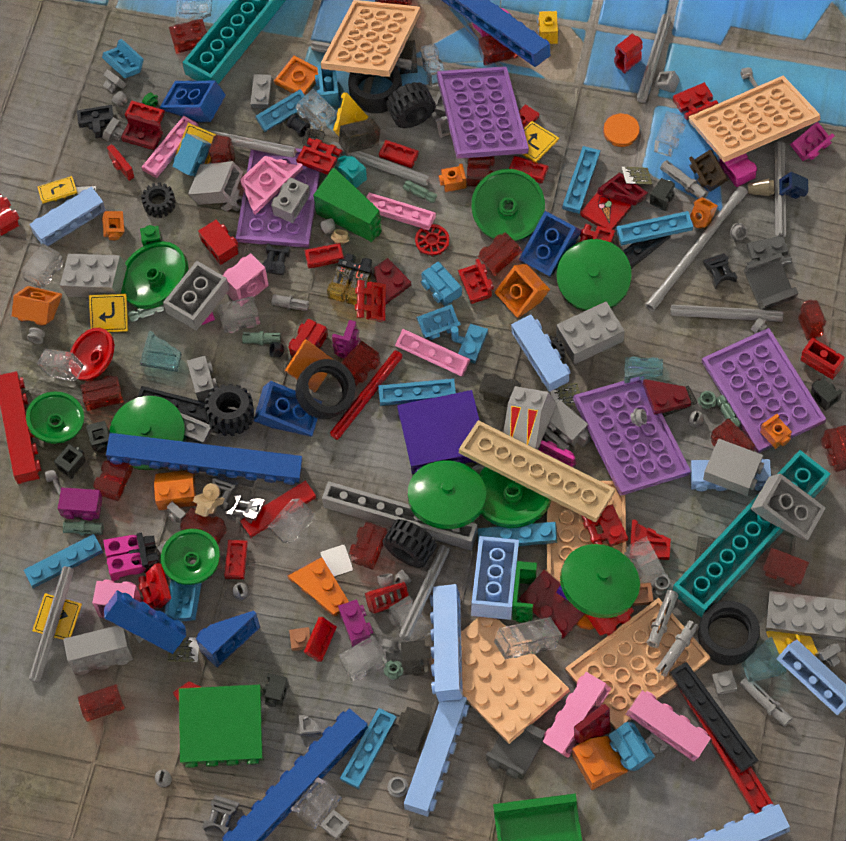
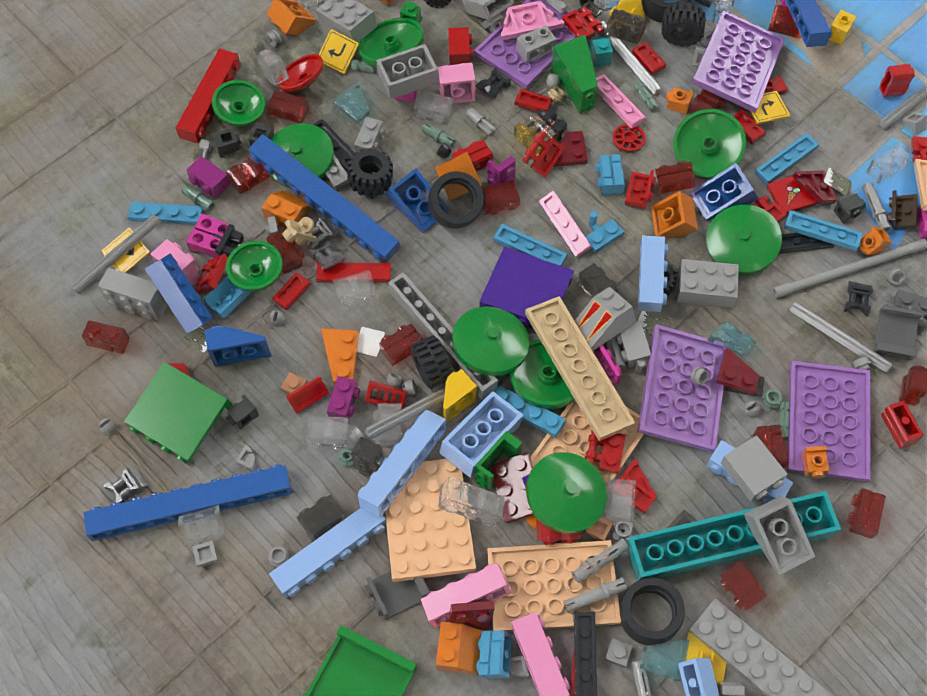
camera: 30 degrees right, 0 degrees up
red axle [330,350,402,440] -> none
dark azure plate [340,708,397,789] -> none
dark azure bracket [416,304,461,340] -> none
orange tile [603,113,640,147] -> none
pearl dark grey brick [810,378,842,411] -> none
none -> yellow slope [443,369,477,423]

